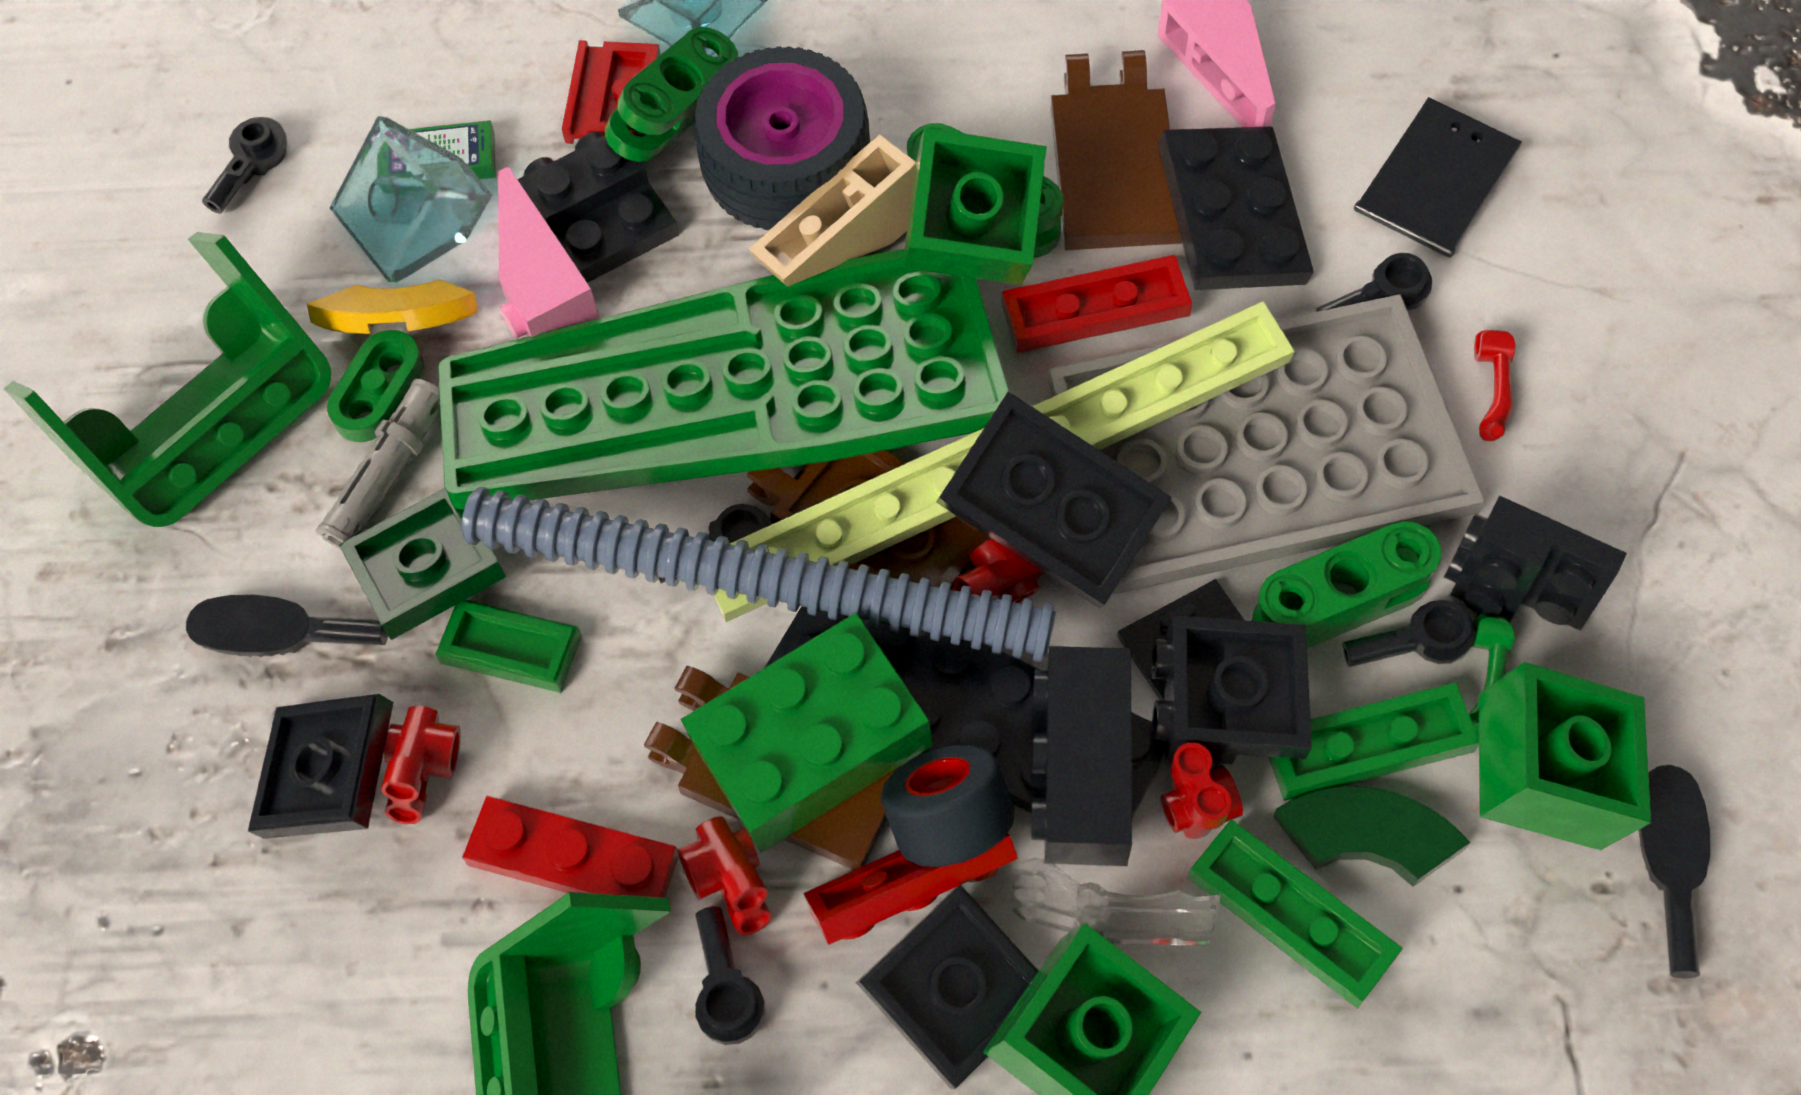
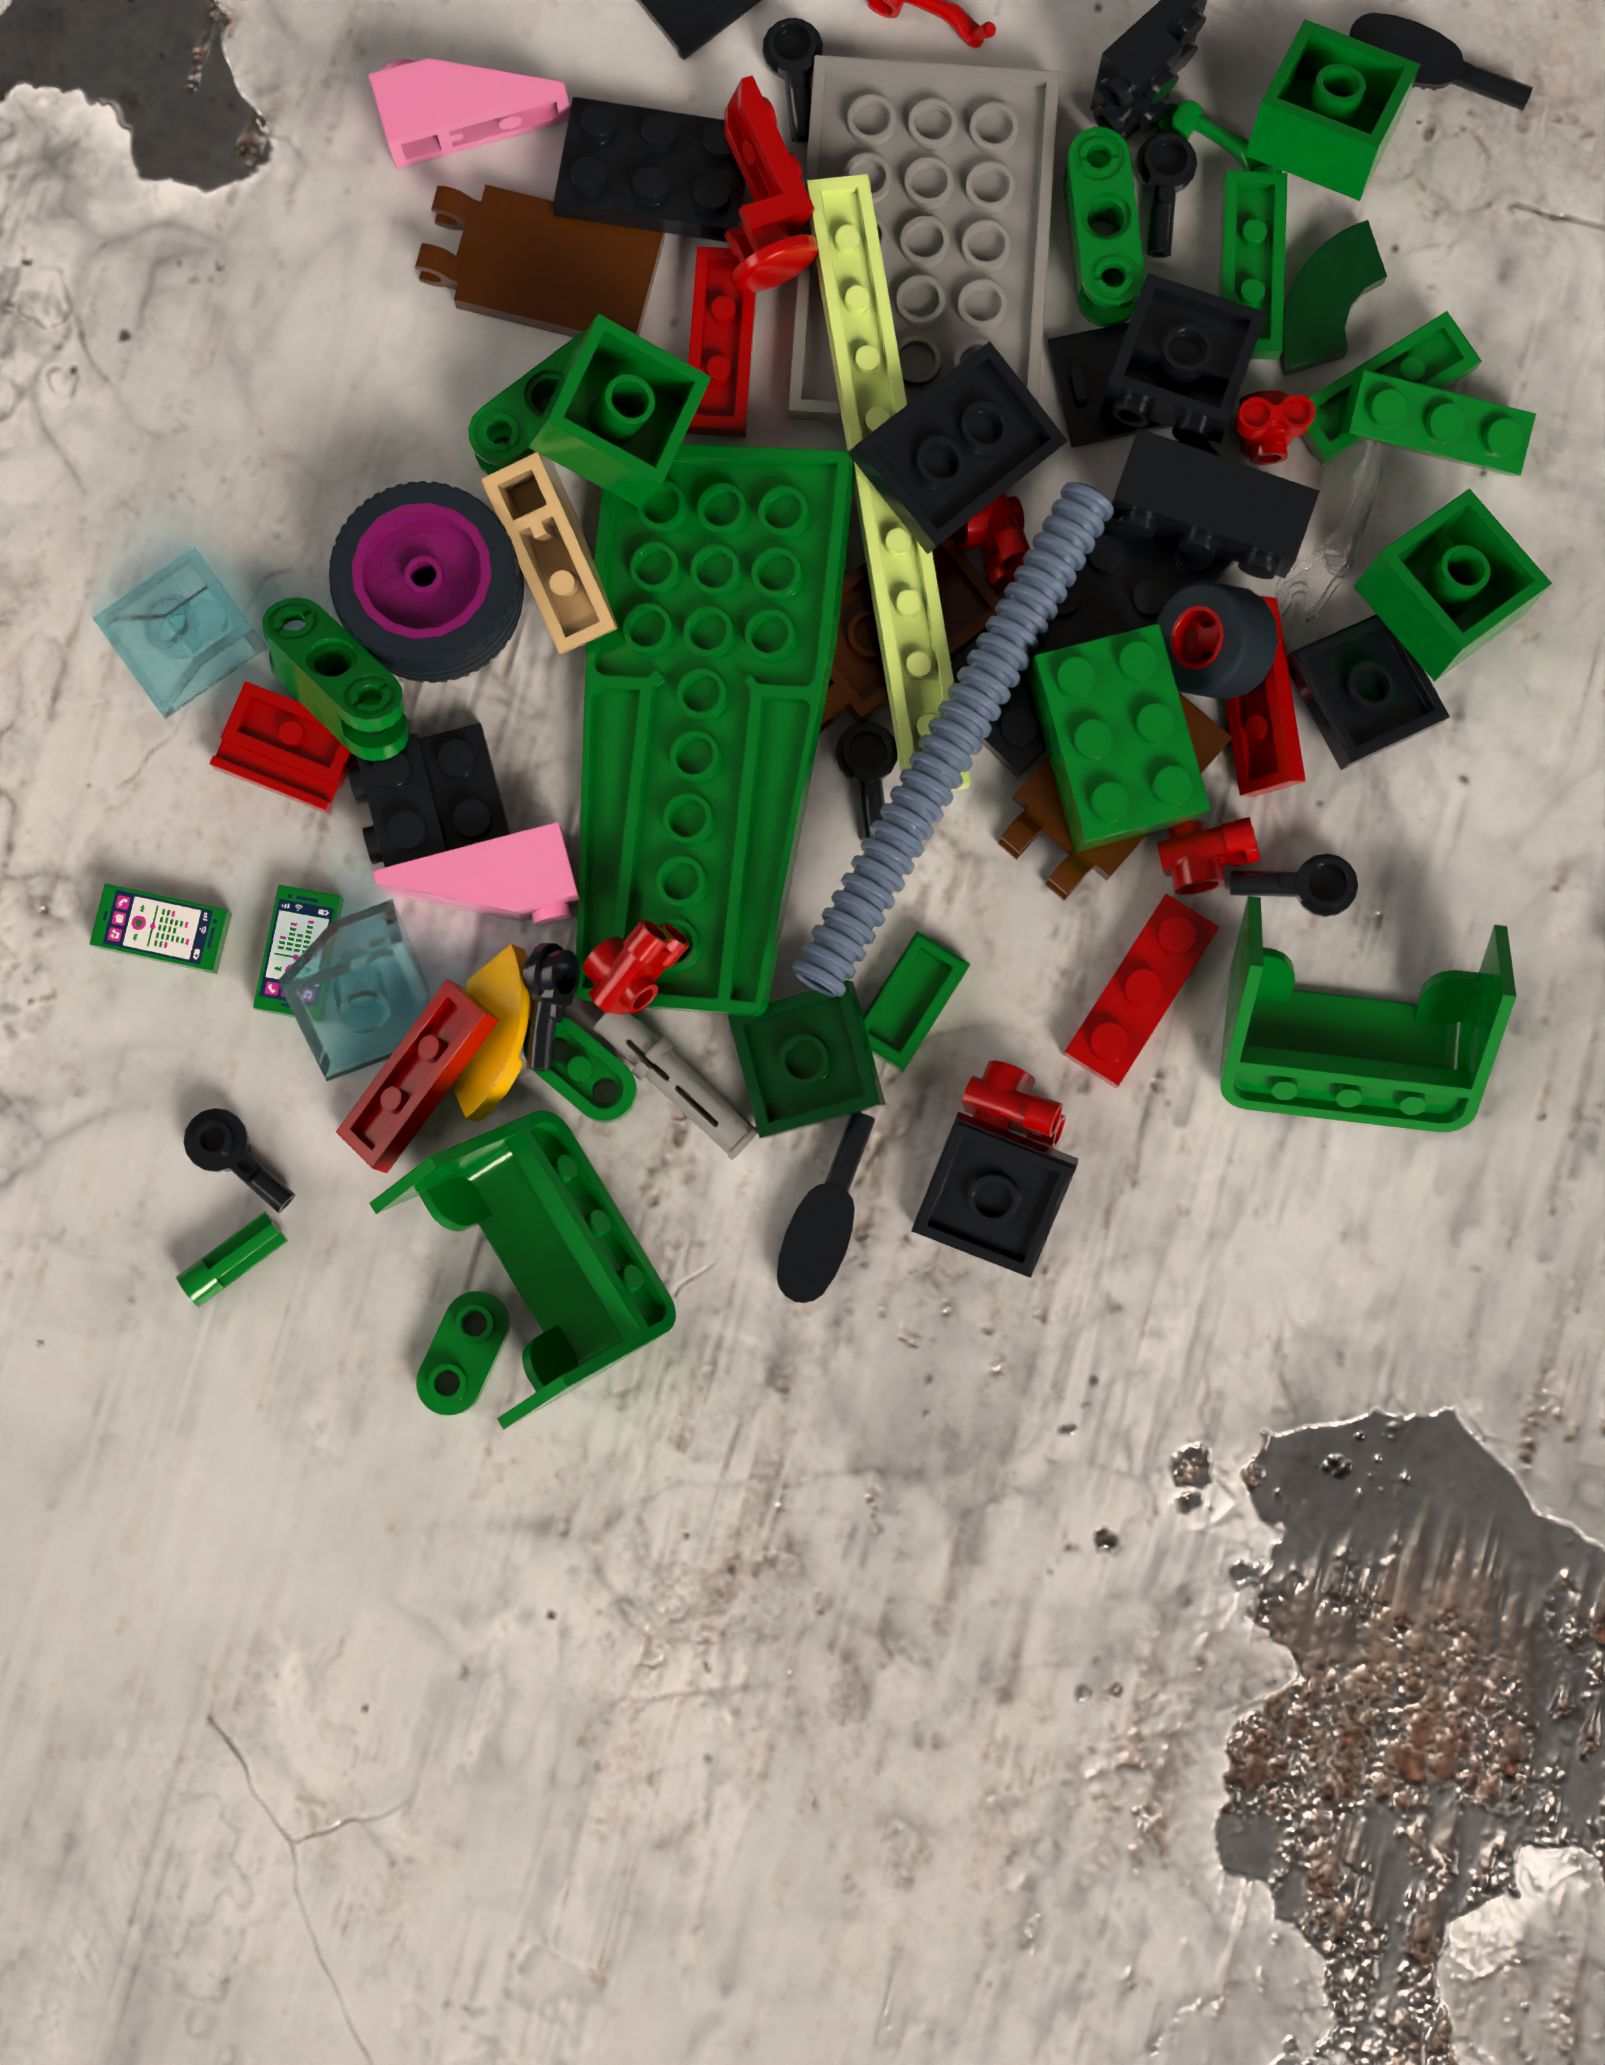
camera: 75 degrees left, 20 degrees up
none -> tile [90,883,232,974]
none -> green piece [176,1211,288,1307]
none -> red plate [336,979,499,1174]
none -> green plate [416,1291,510,1415]
none -> black plate [523,943,580,1072]
none -> red plate [583,919,690,1015]
none -> red piece [724,75,818,293]
none -> green plate [1340,370,1536,476]

